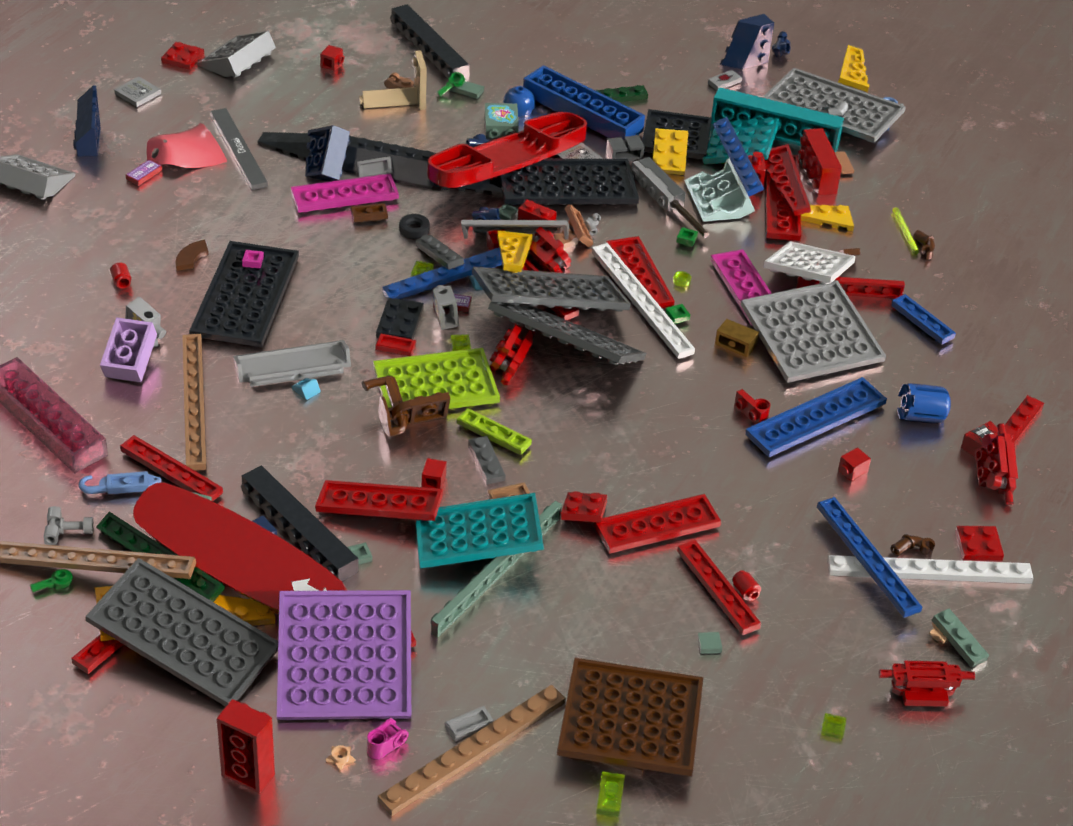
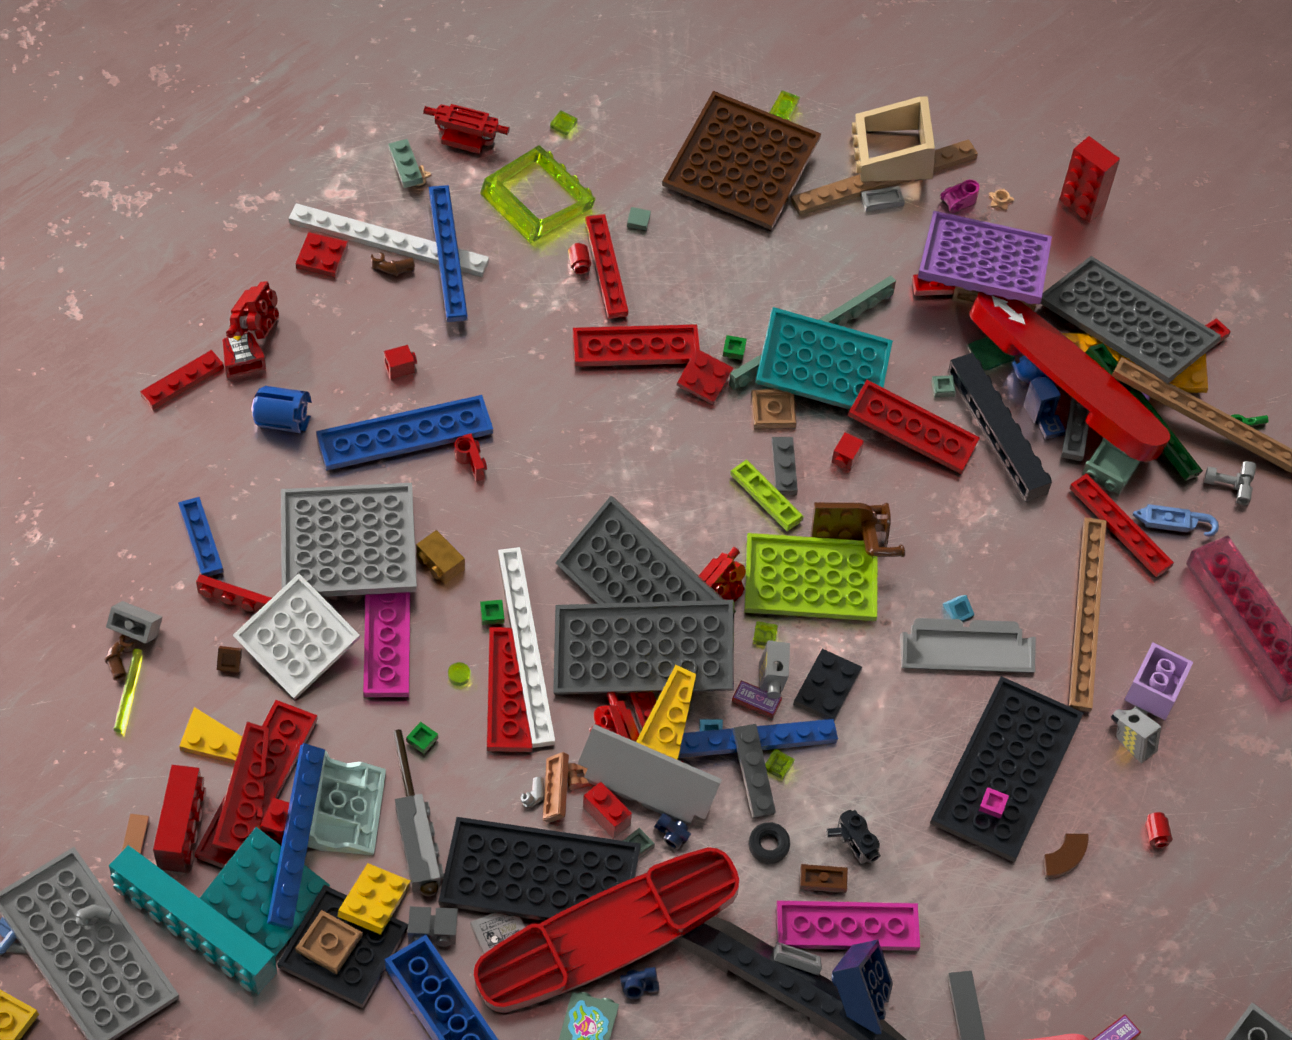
camera: 165 degrees left, 15 degrees up
red tile [375,334,416,357] -> none
none -> light grey brick [106,601,163,643]
none -> medium nougat tile [295,910,362,974]
none -> clear neon green windscreen [480,145,596,243]
none -> green plate [722,335,747,360]
none -> black brick [826,810,881,865]
none -> tan windscreen [852,96,935,181]

